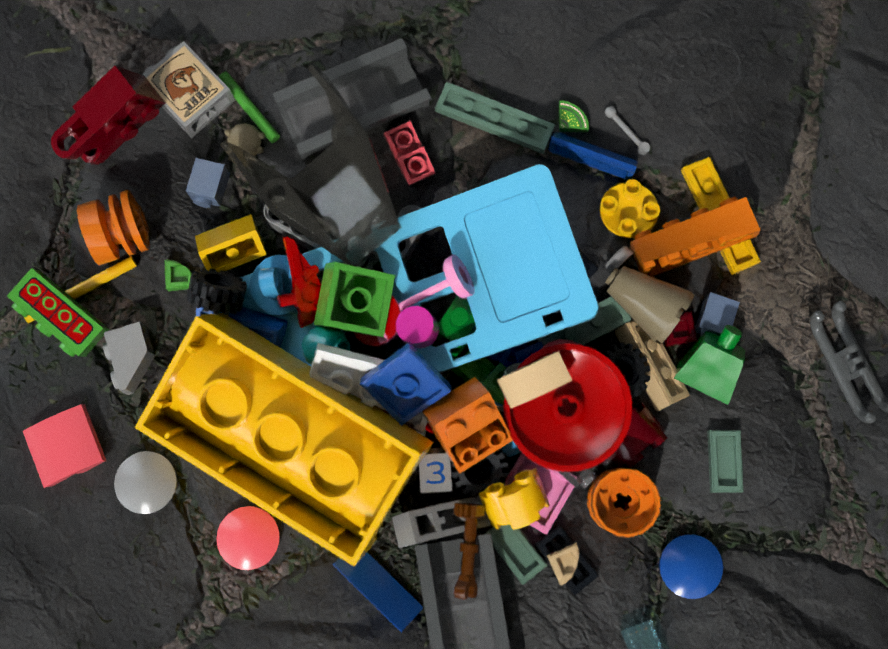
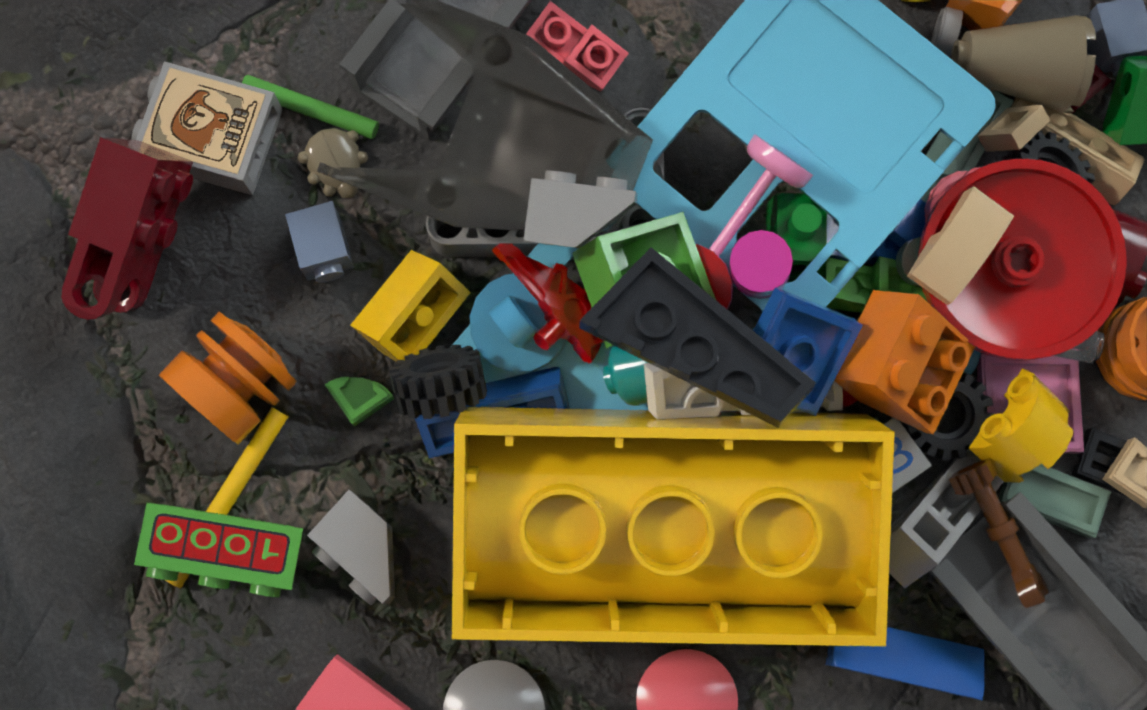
camera: 35 degrees left, 0 degrees up
none -> light grey slope [523,170,638,248]
none -> black wing [579,247,816,428]
none -> tan tile [978,105,1050,152]

